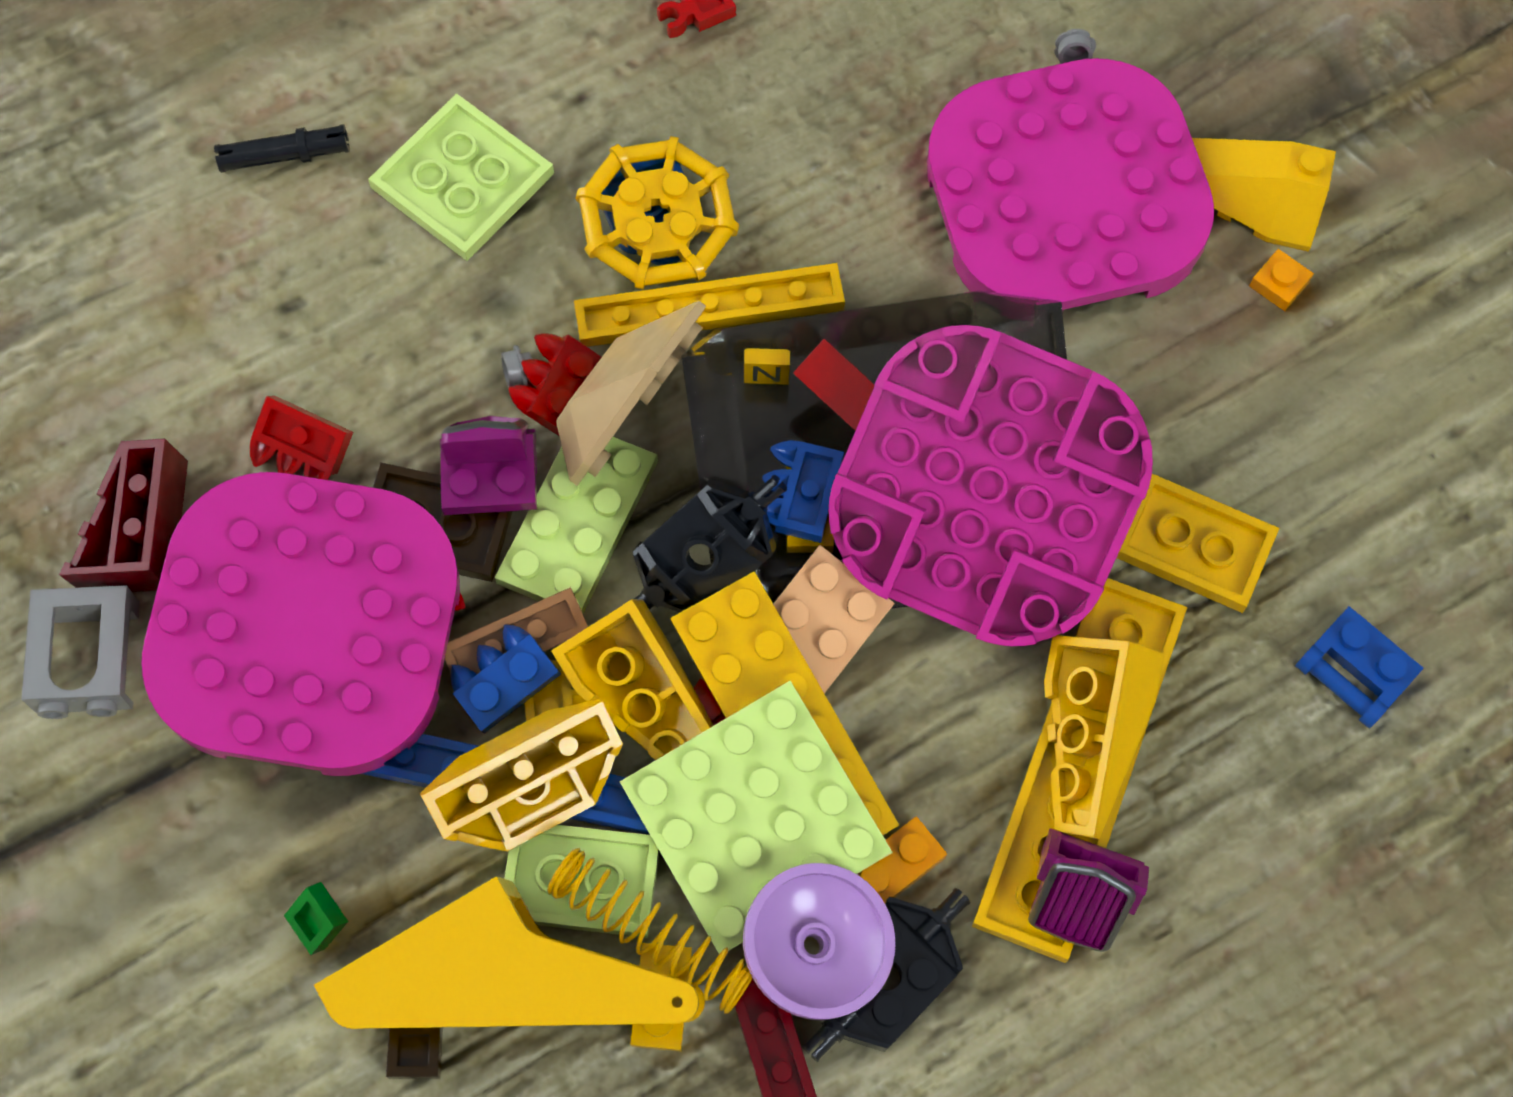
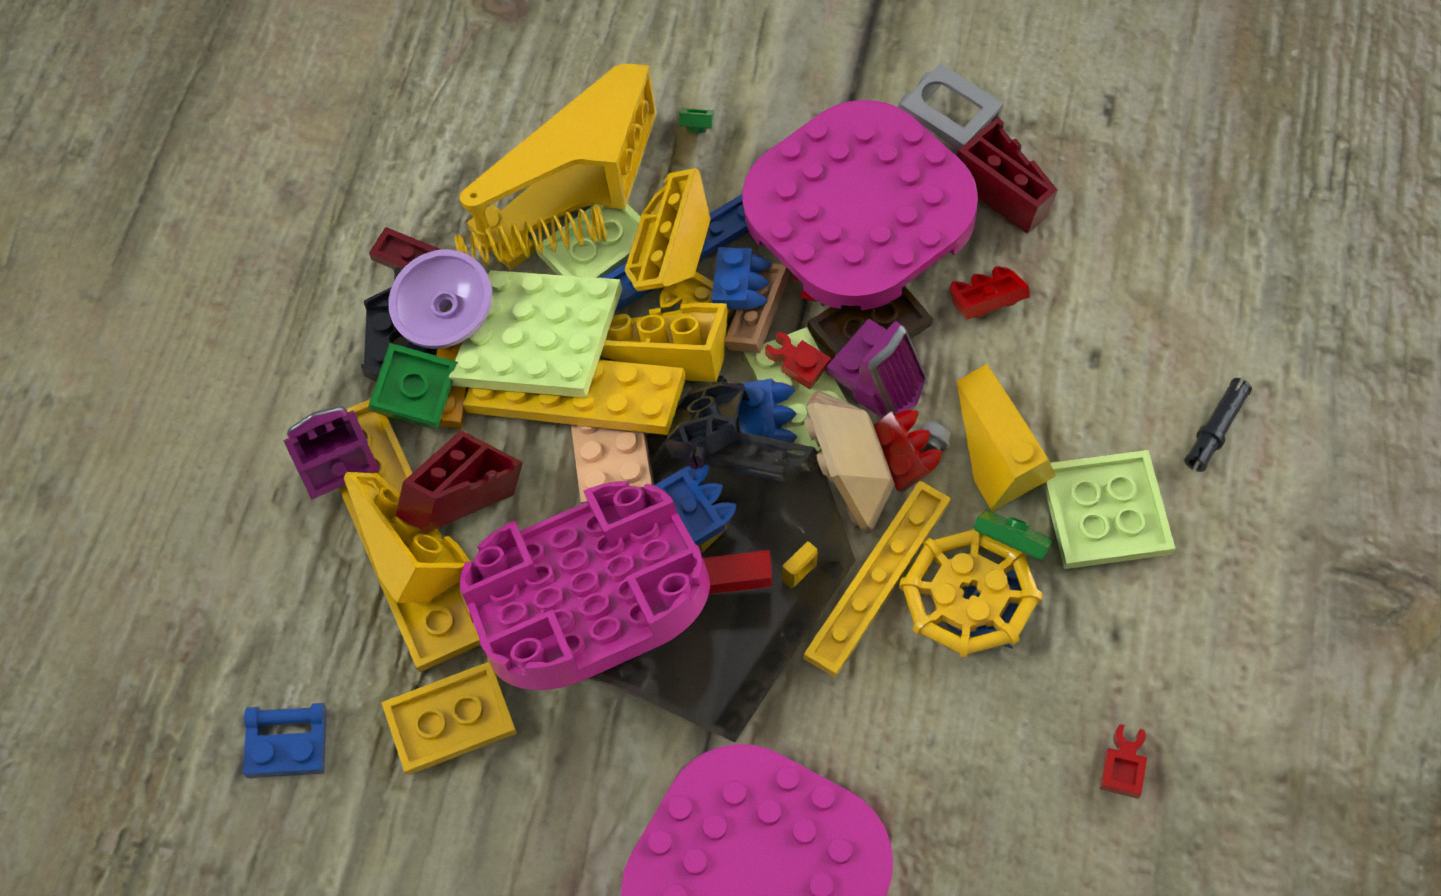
camera: 135 degrees right, 5 degrees down
none -> green plate [368,343,458,430]
none -> dark red wedge [395,430,523,533]
none -> blue plate [739,378,797,455]
none -> red plate [765,332,831,390]
none -> yellow wedge [956,364,1056,512]
none -> green plate [973,509,1054,560]

